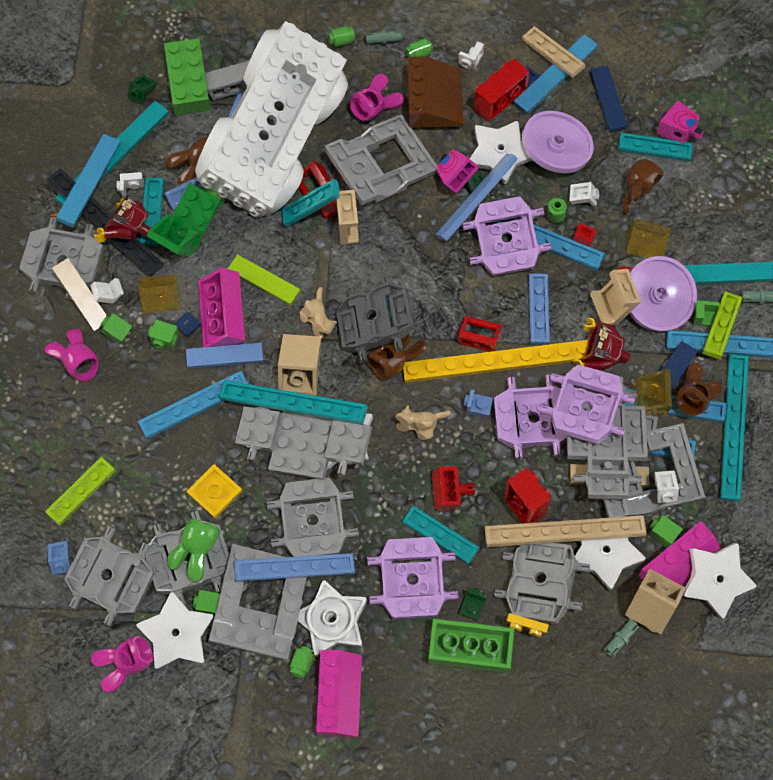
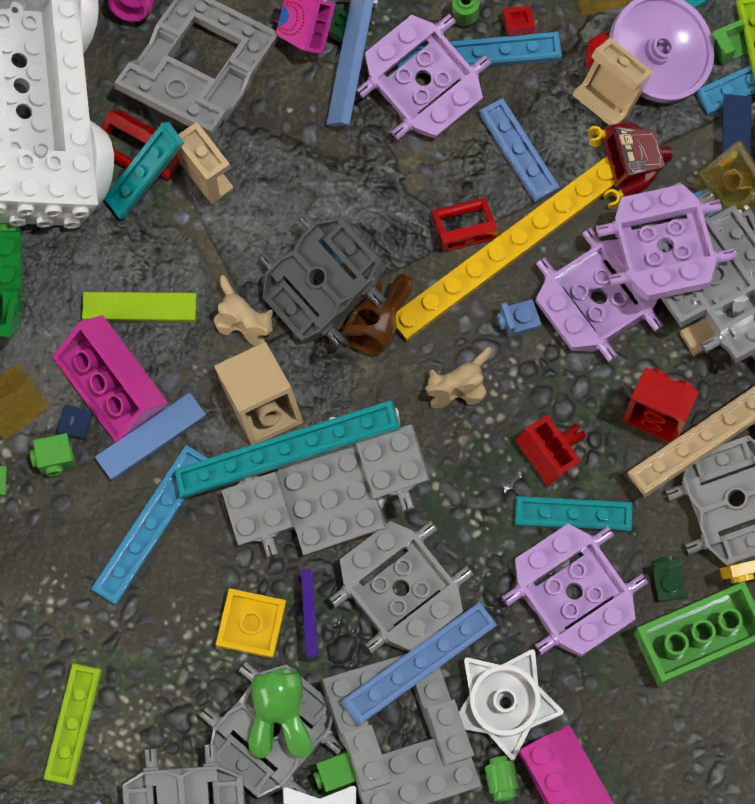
camera: 30 degrees left, 5 degrees up
none -> dark purple tile [301,569,319,662]

